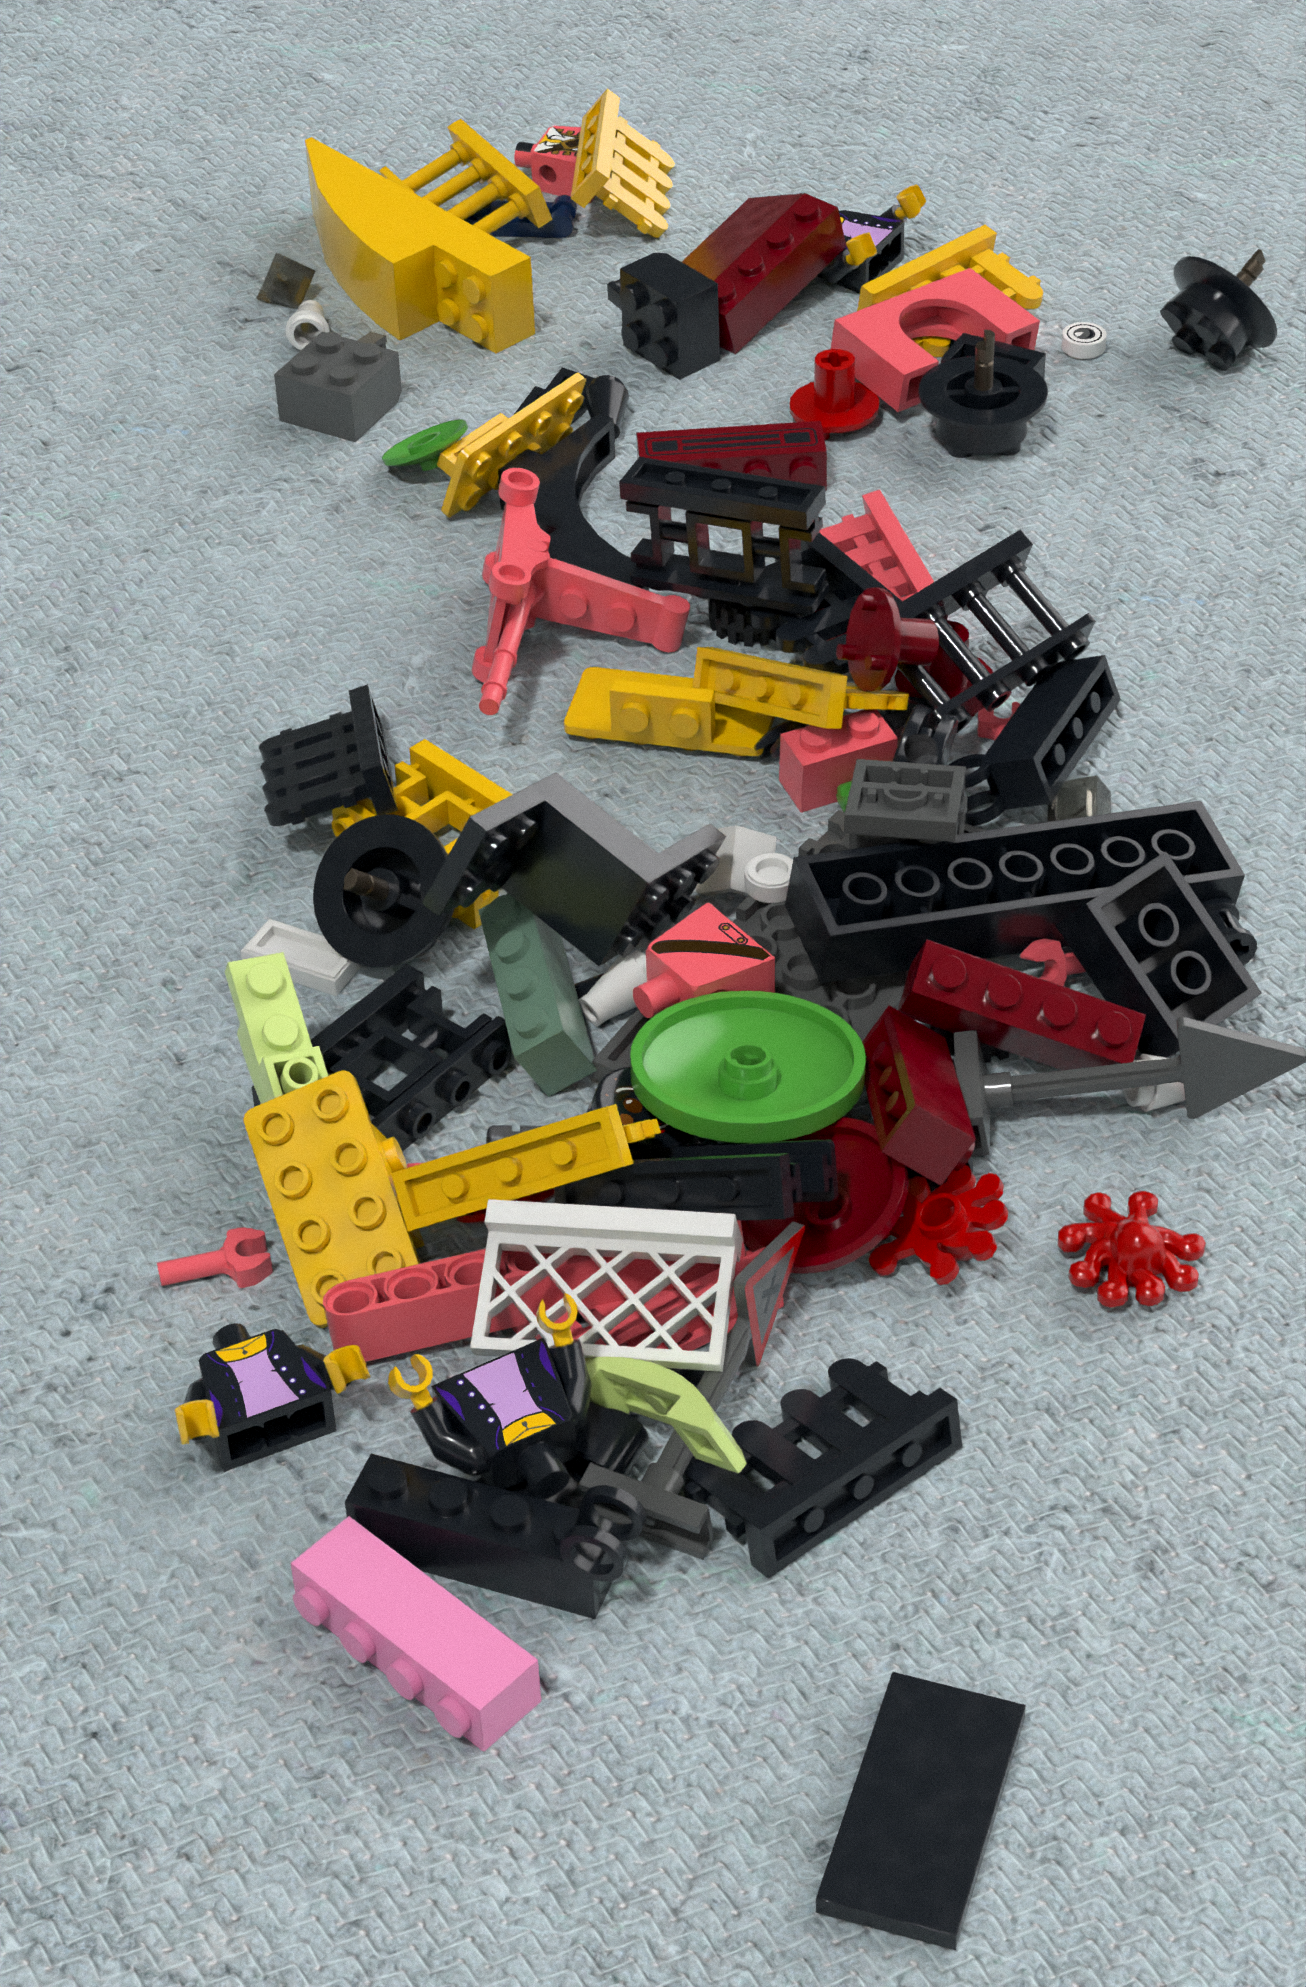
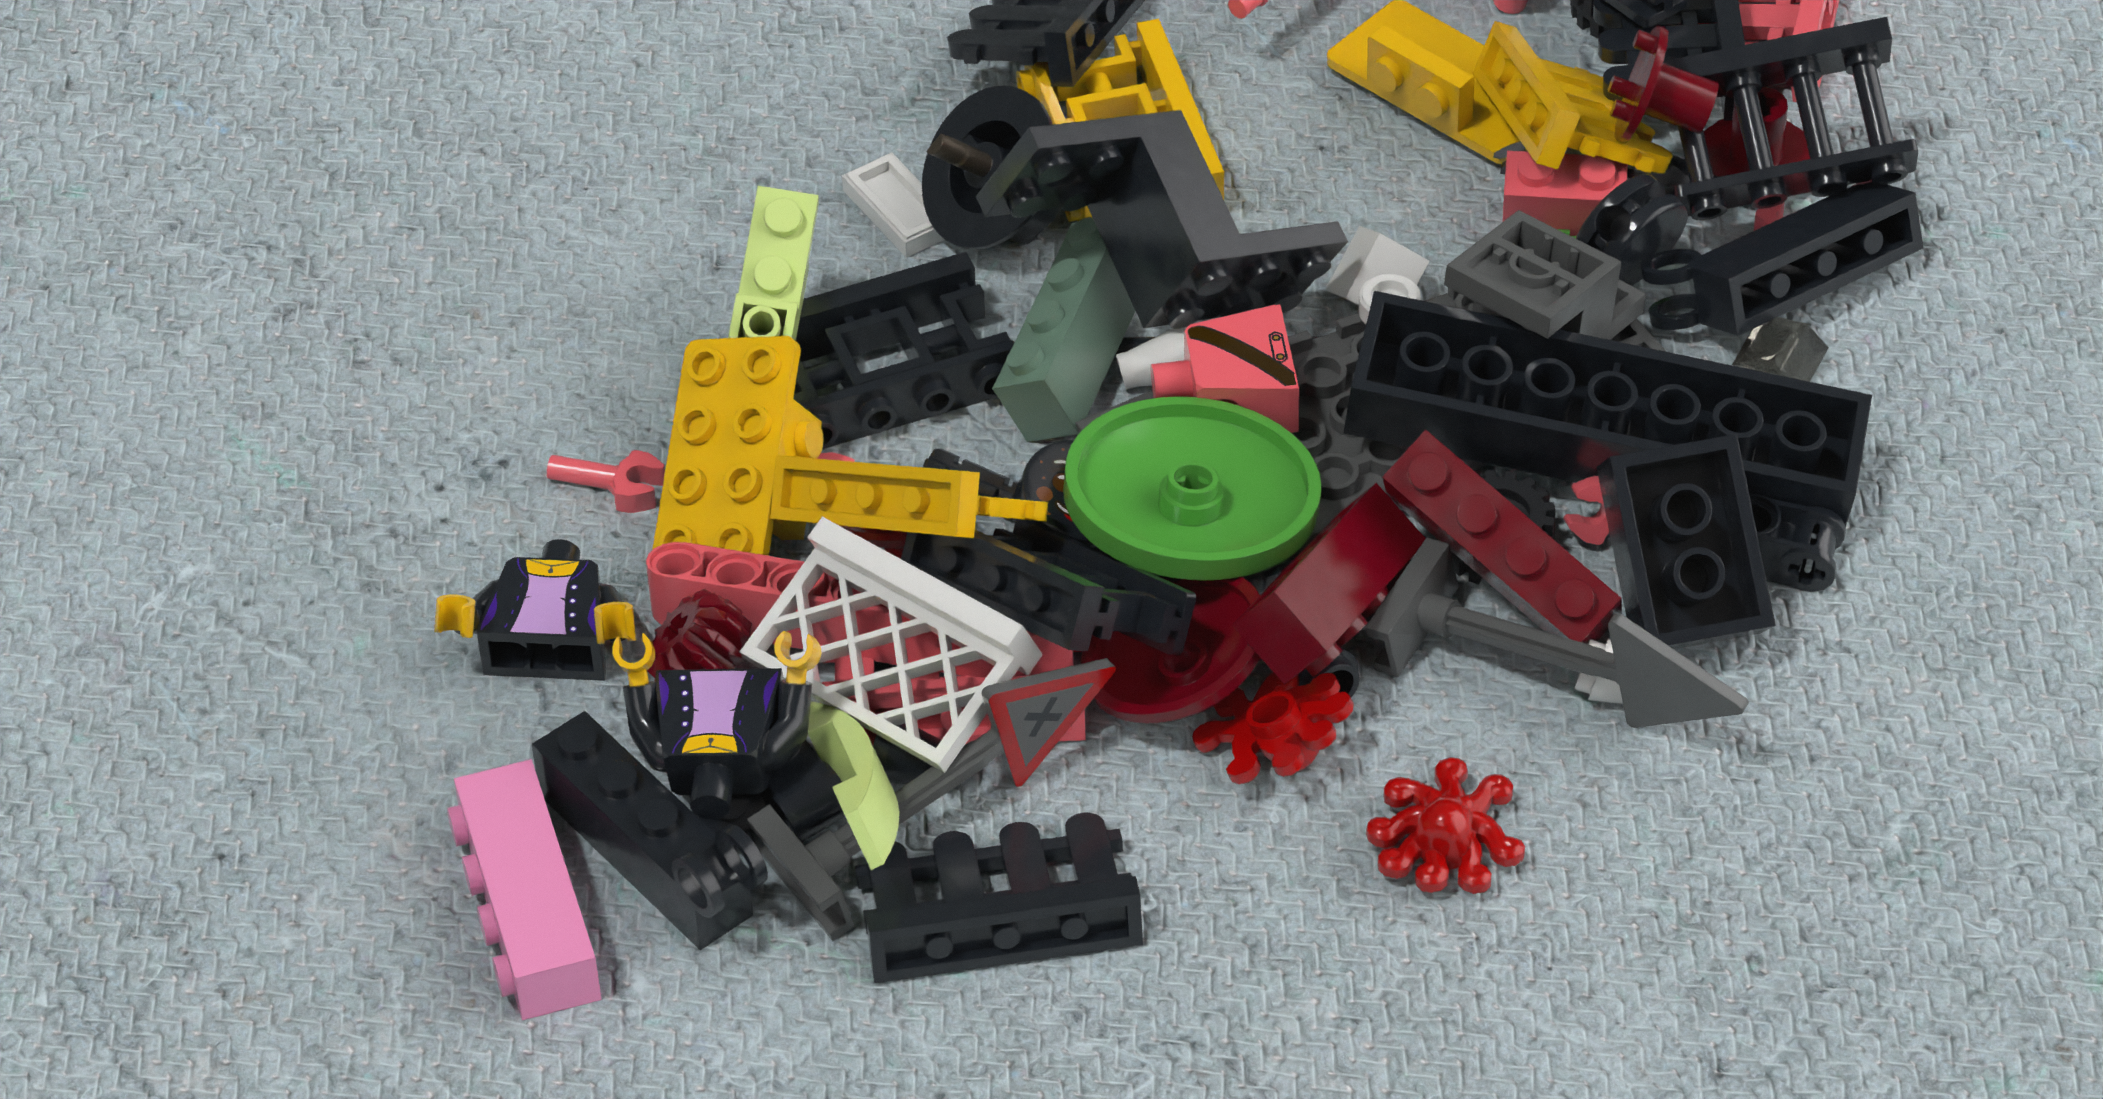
camera: 30 degrees right, 5 degrees up
none -> dark red gear [647,589,752,682]

